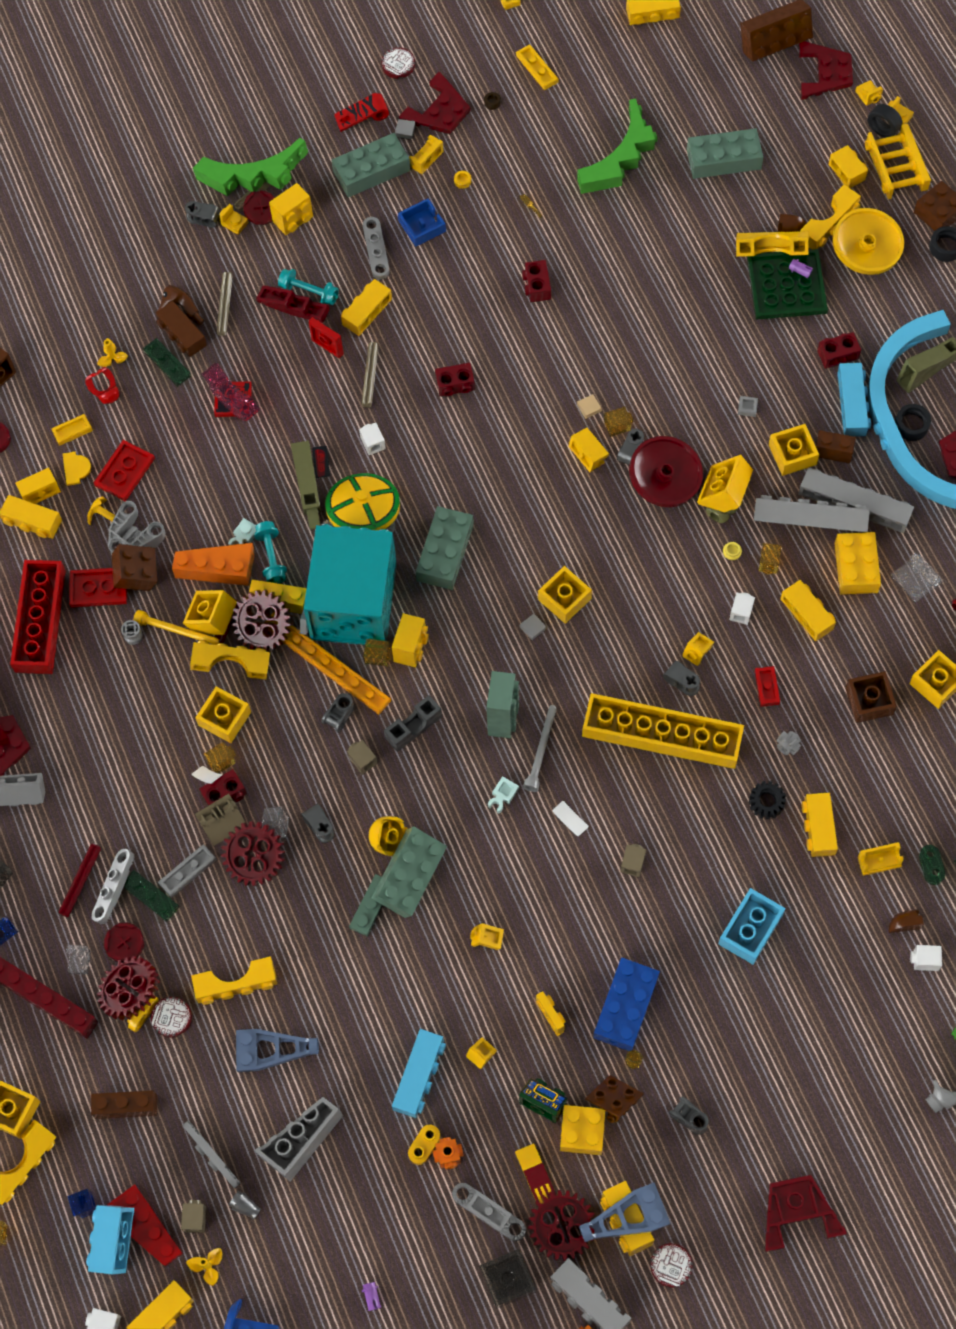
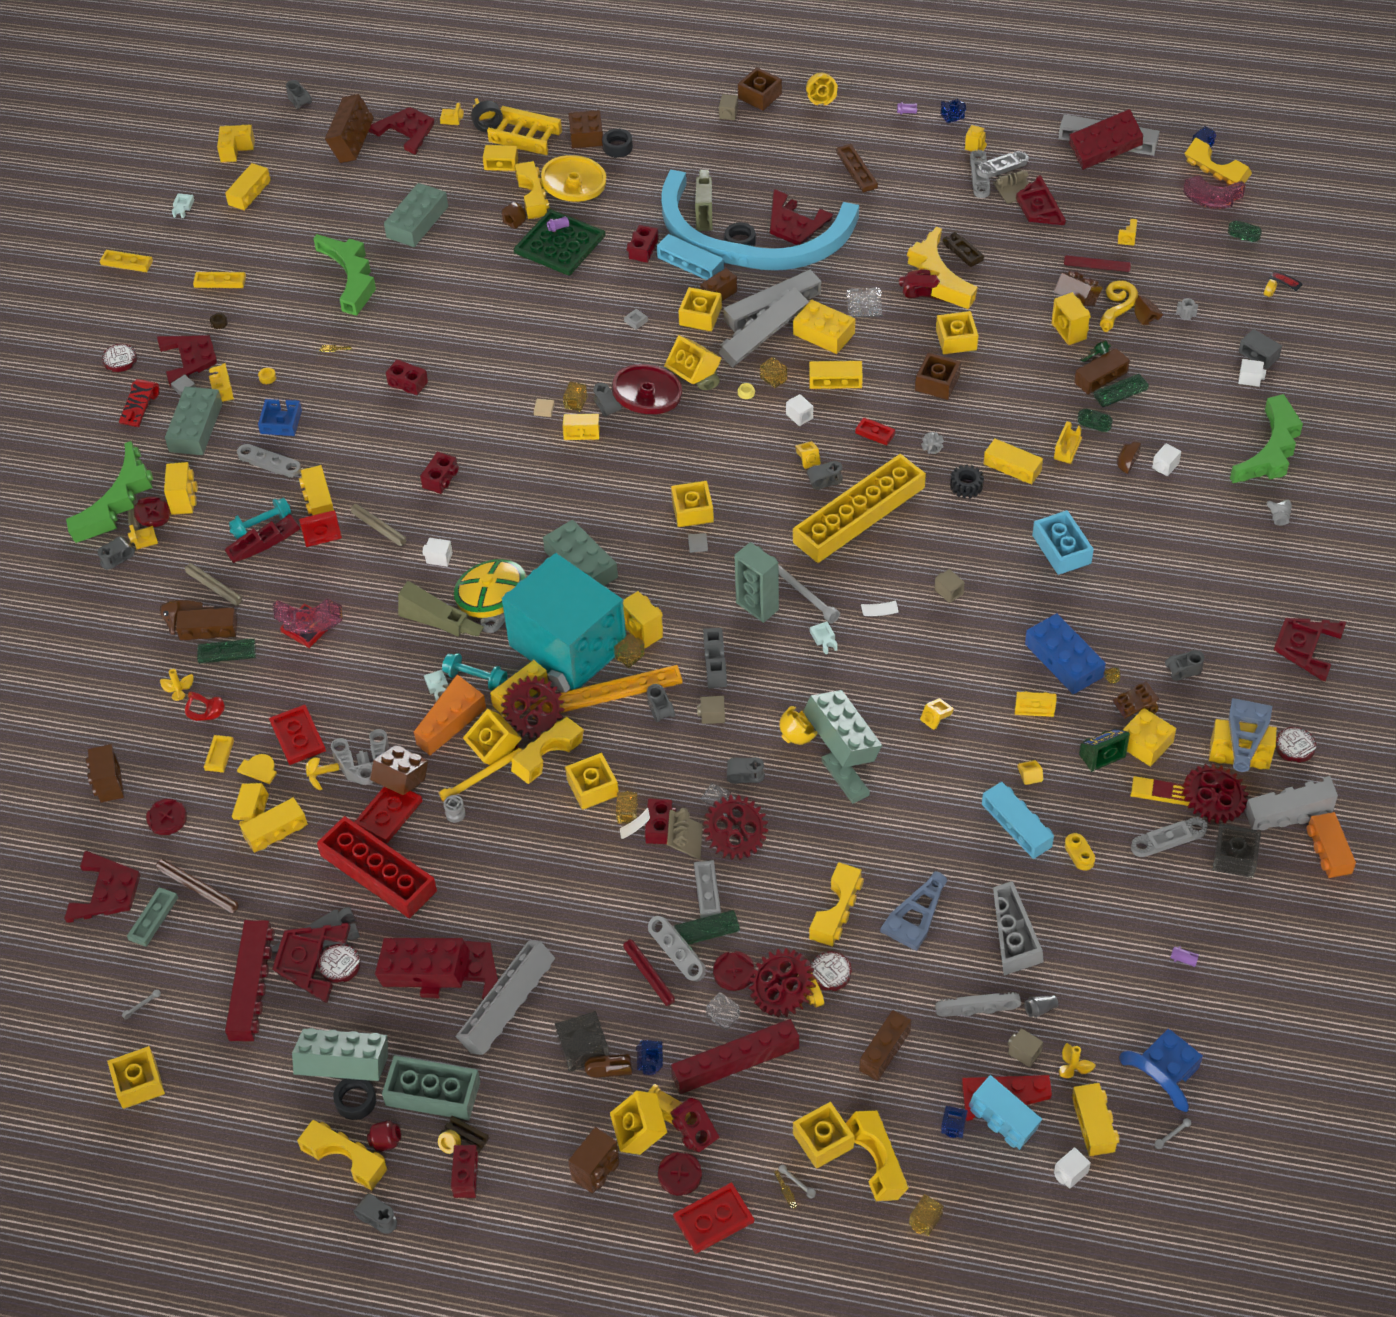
camera: 55 degrees left, 15 degrees down
orange brick [433,1137,464,1170] -> none
yellow arch [736,231,809,257] -> none

